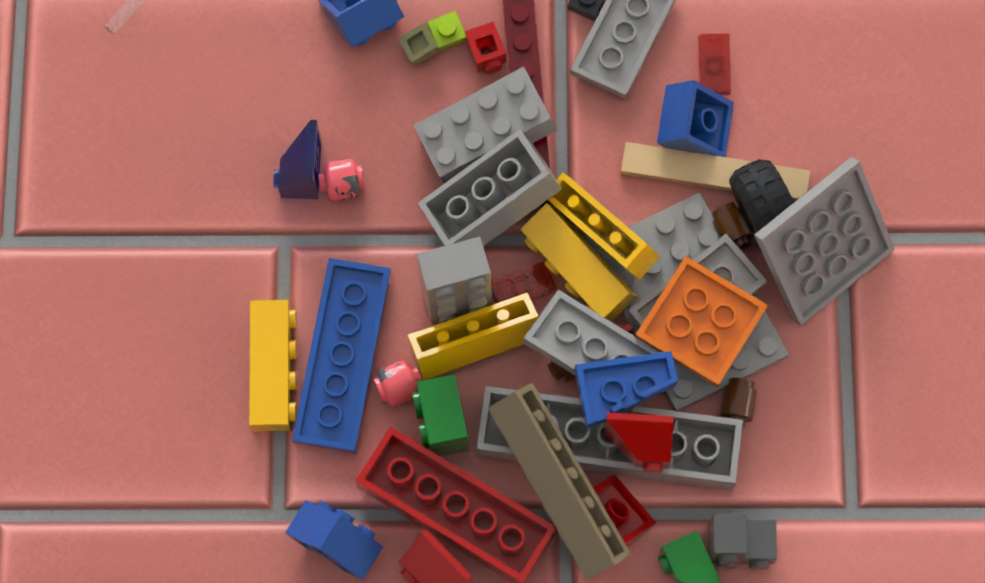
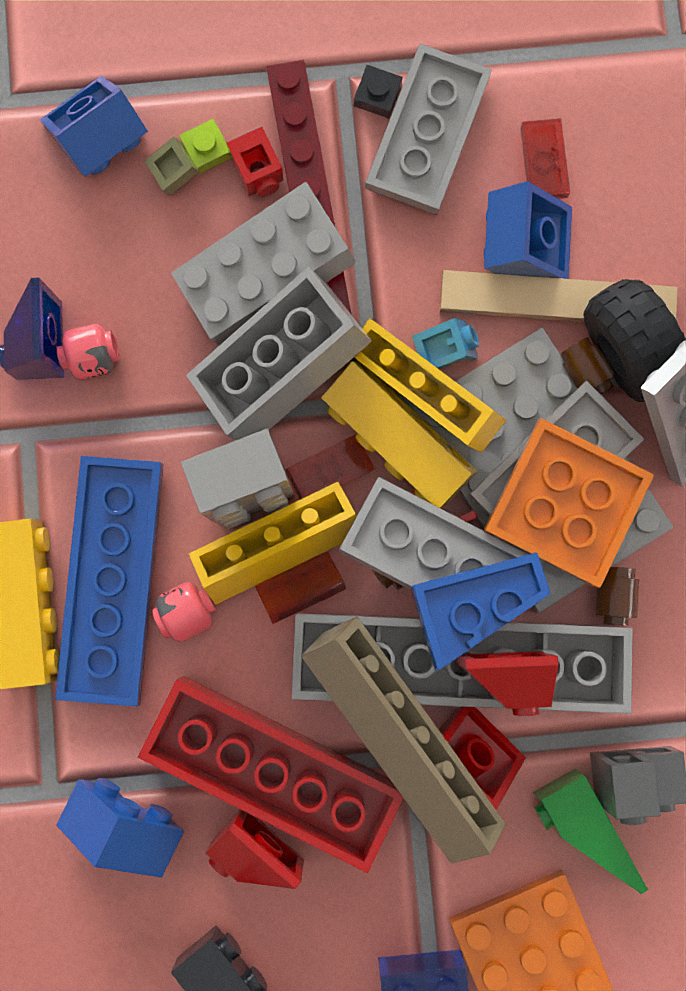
camera: 10 degrees left, 10 degrees up
green brick [412,374,469,456] -> none
none -> clear red plate [255,552,346,624]
none -> dark azure bracket [412,318,479,370]

